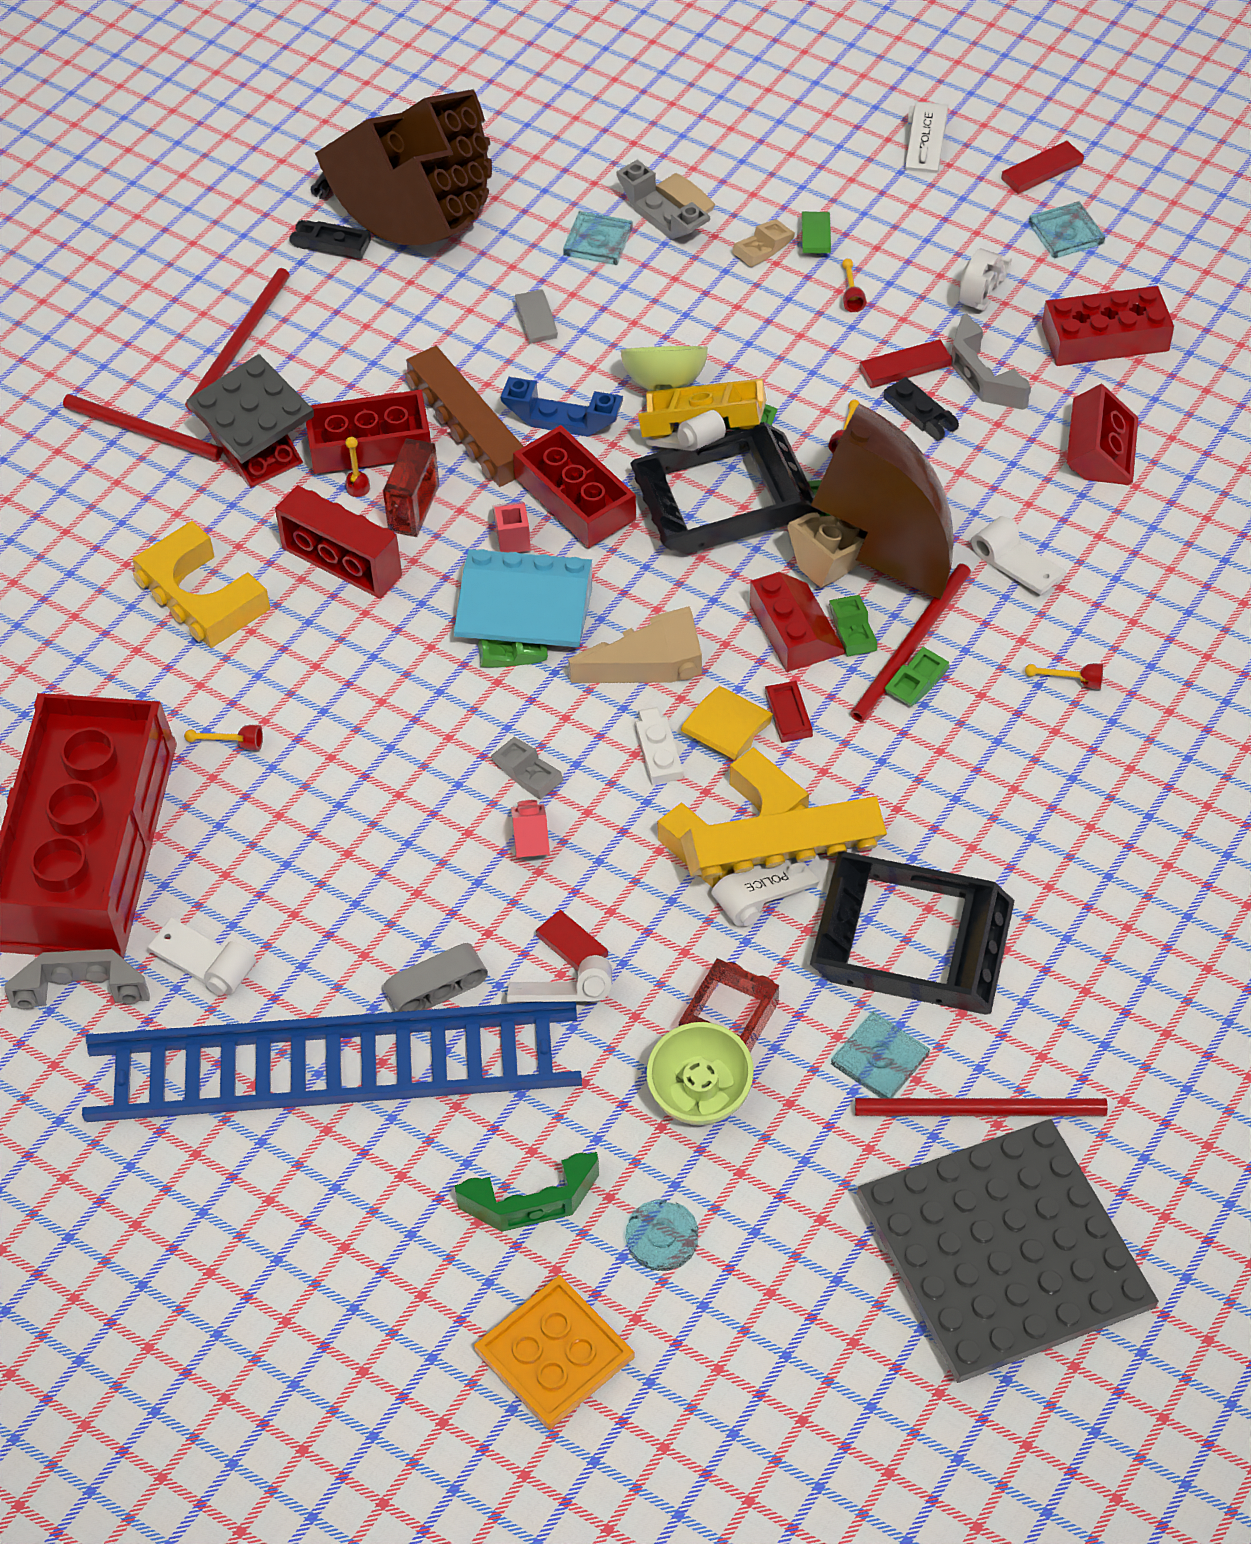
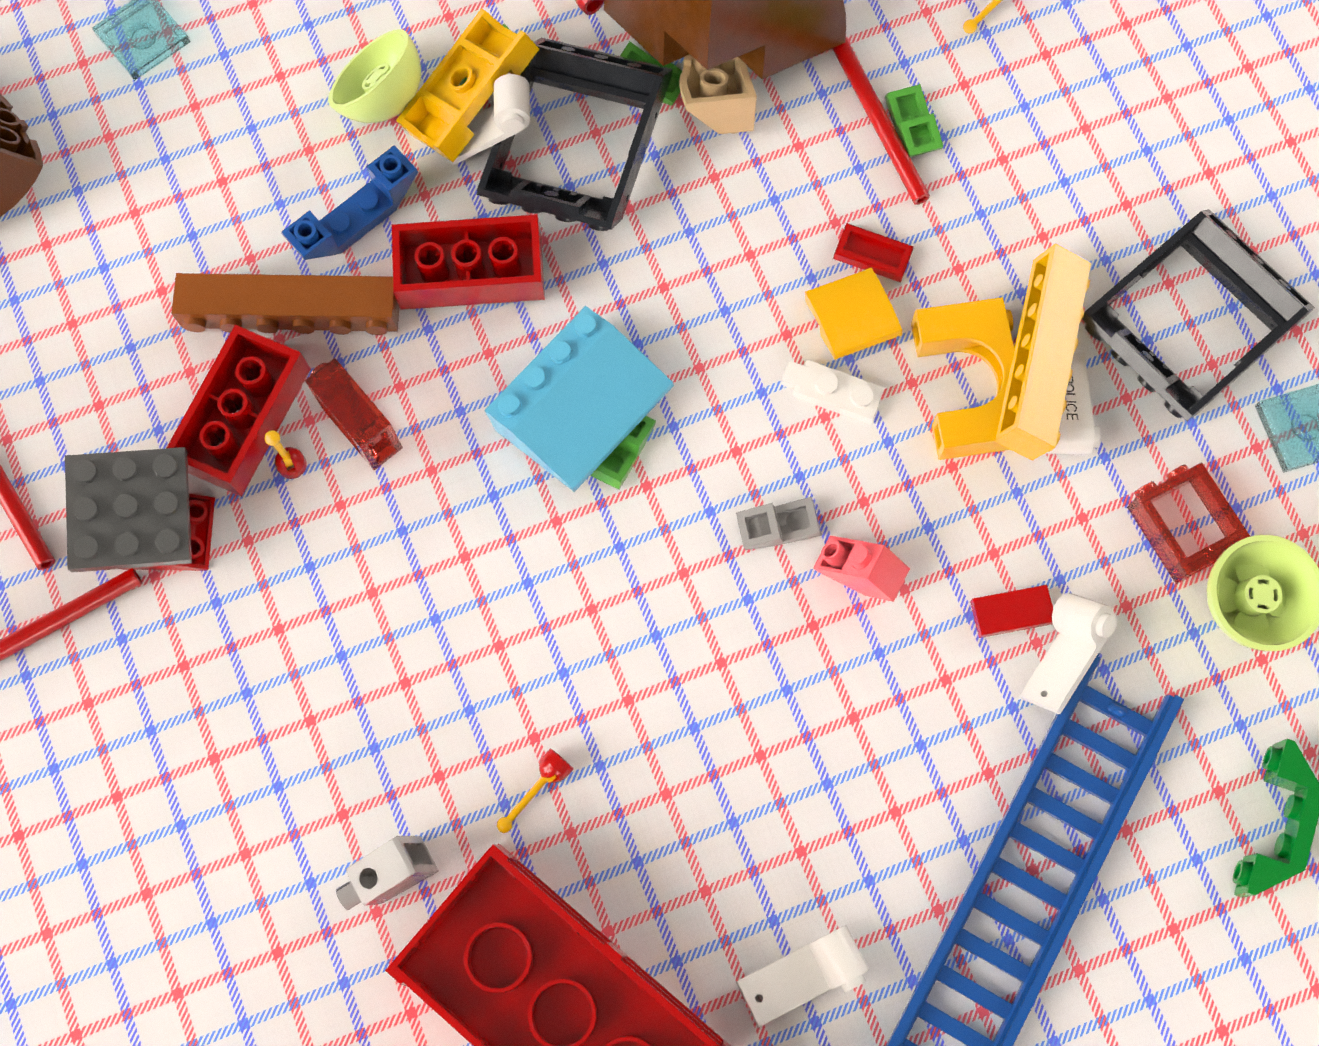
camera: 55 degrees left, 20 degrees up
yellow arch [132,521,271,648] -> none
red brick [275,485,402,599] -> none
light grey beam [383,943,488,1012] -> none
coral slope [492,501,531,552] -> none
light grey slope [515,289,558,344] -> none
tan wedge [568,606,702,683] -> none
red slope [750,572,845,672] -> none
bright green slope [829,595,877,657] -> none
none -> light grey torso [336,836,439,910]

